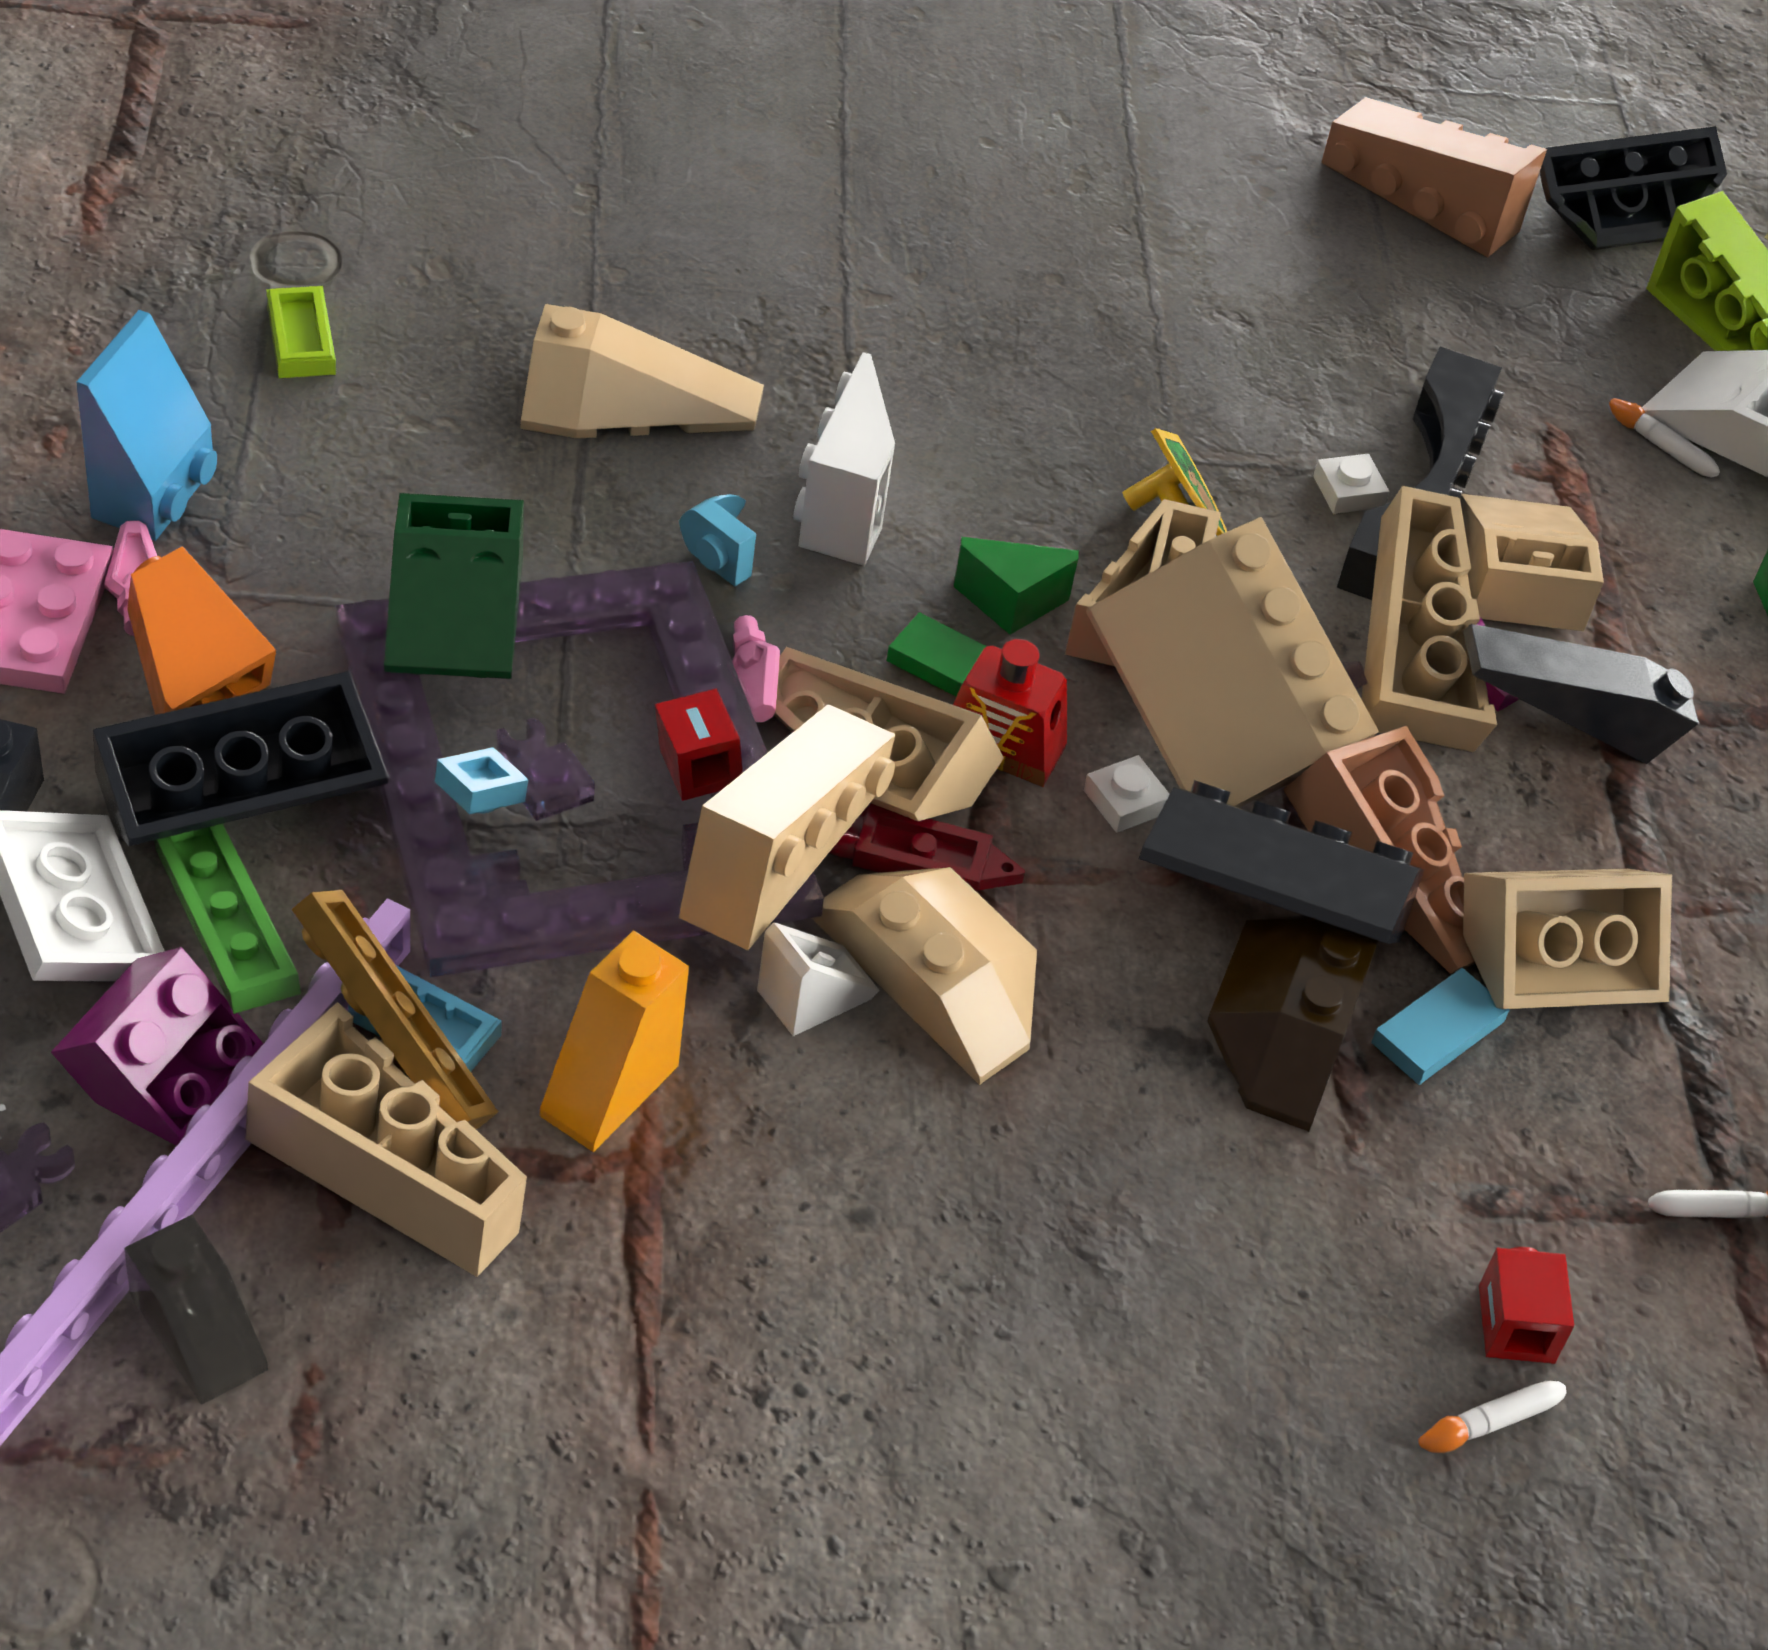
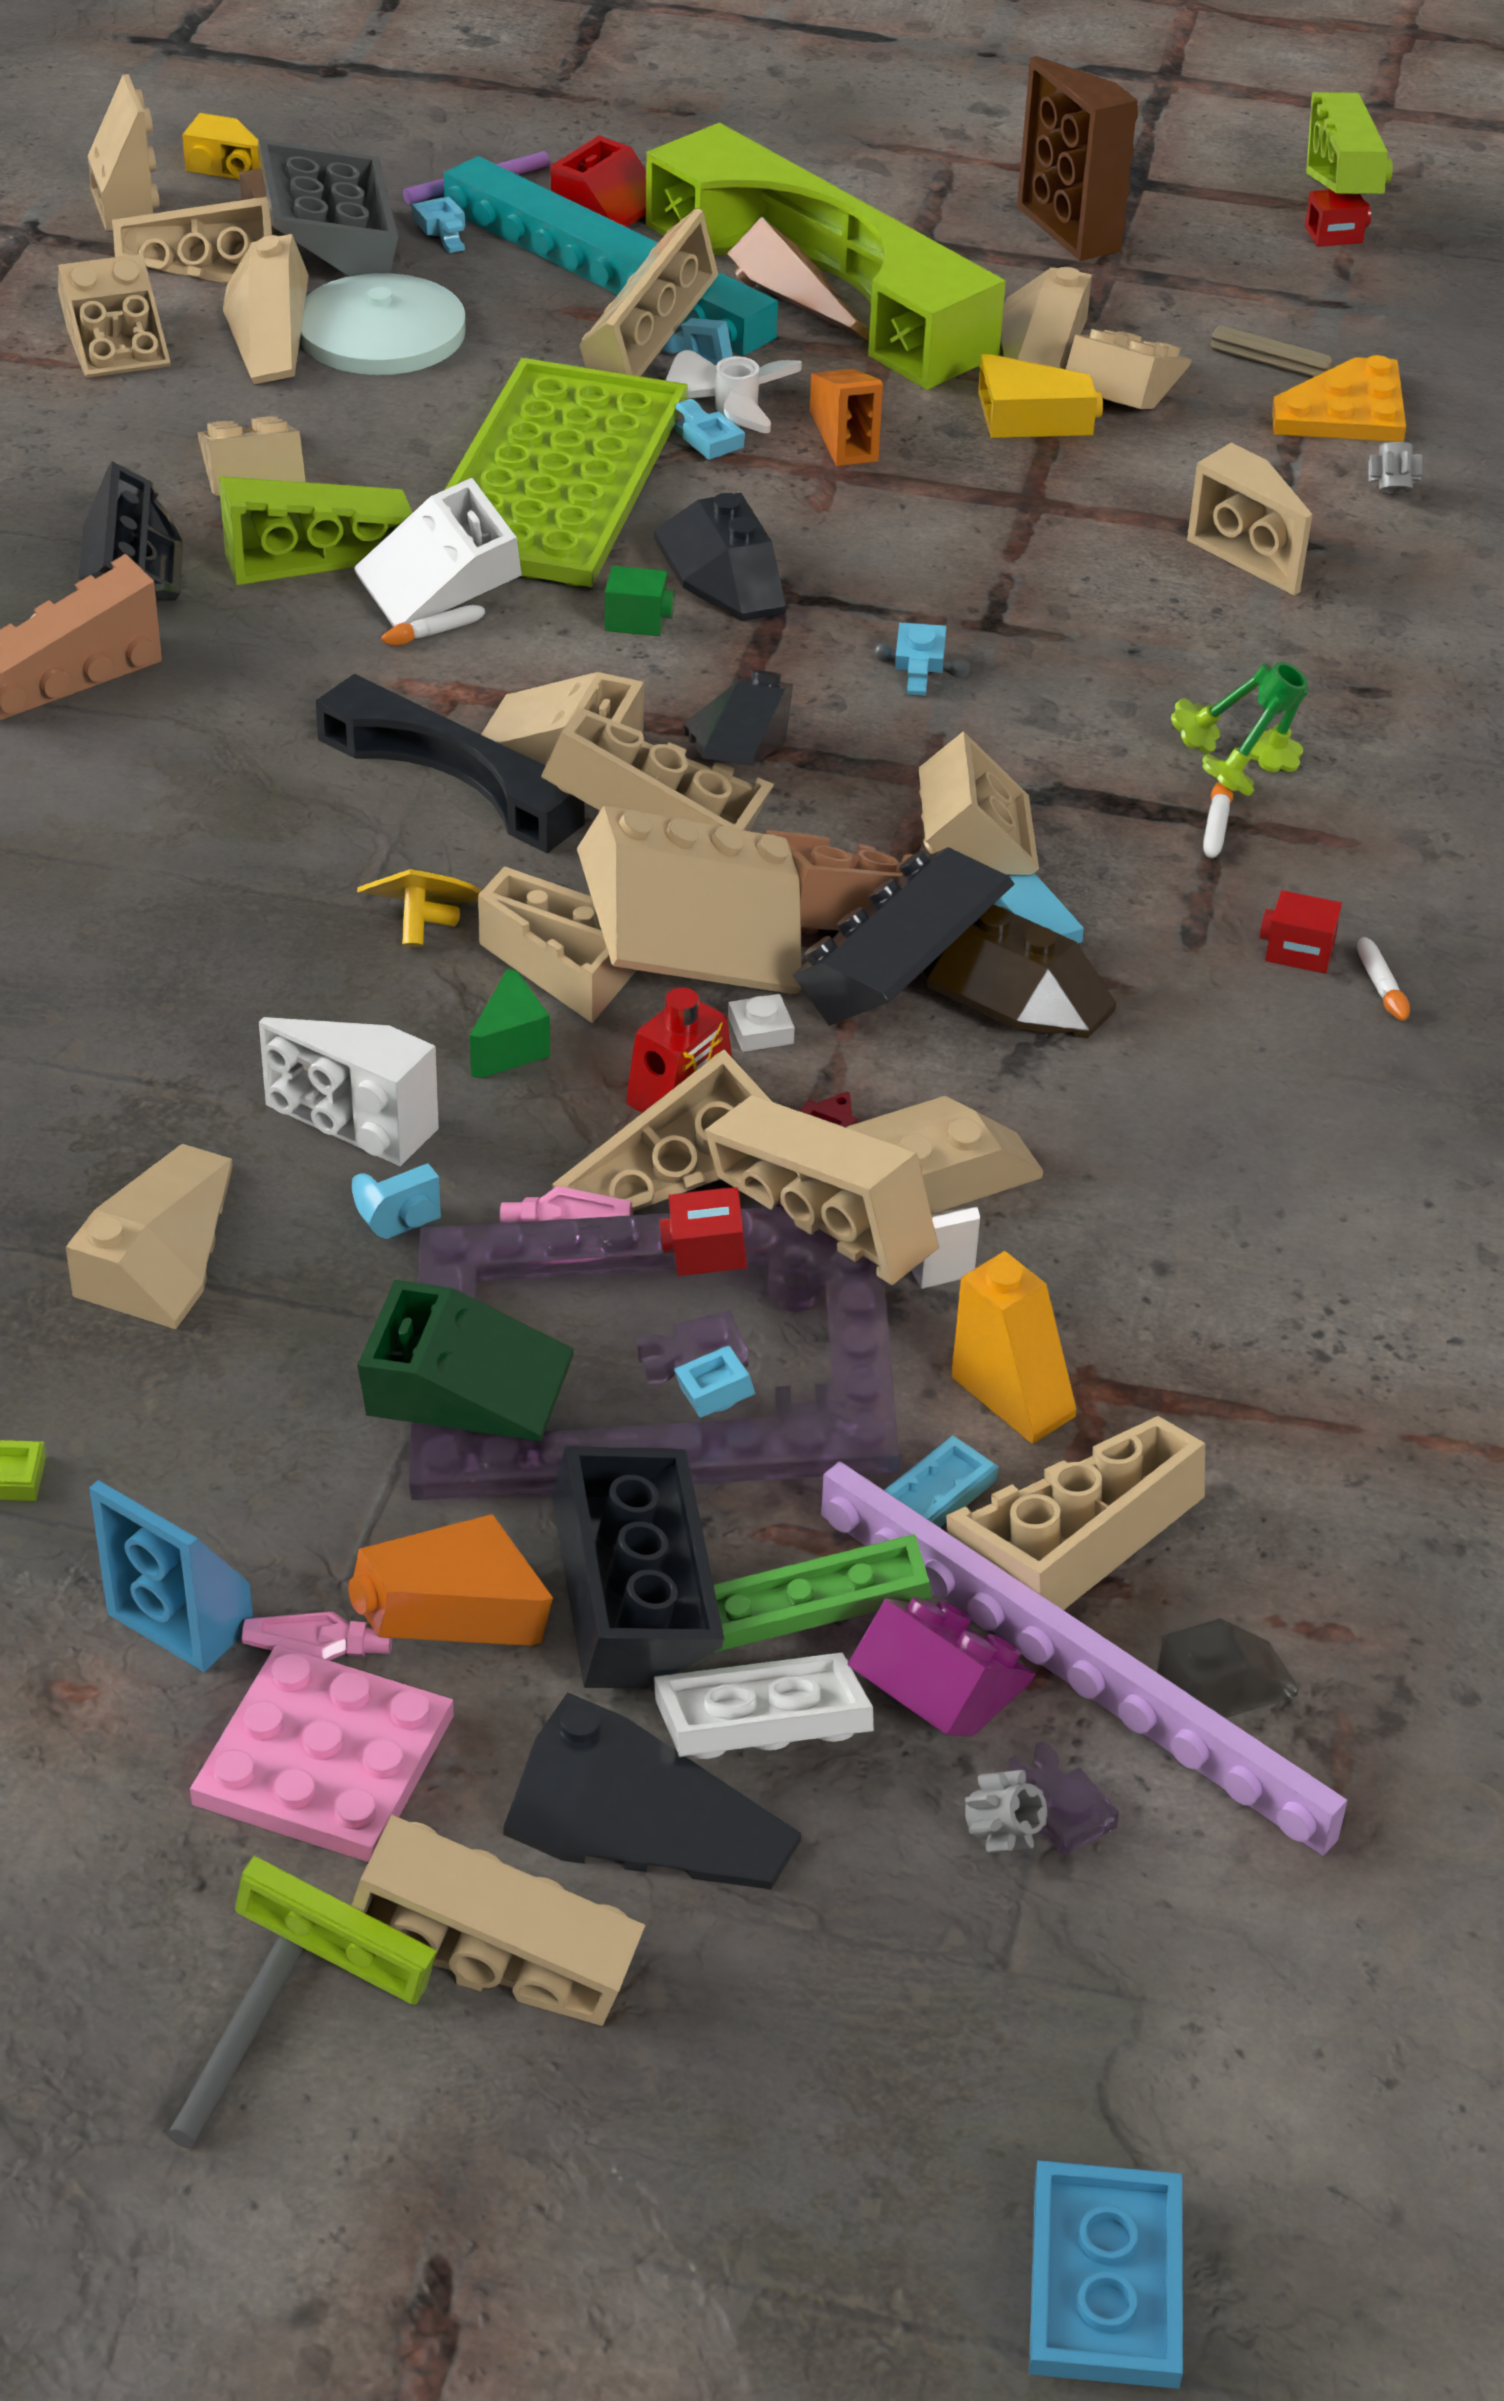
camera: 70 degrees left, 5 degrees down
pearl gold plate [291,890,499,1129] -> none
green tile [886,612,987,697] -> none
white plate [1313,454,1390,514] -> none

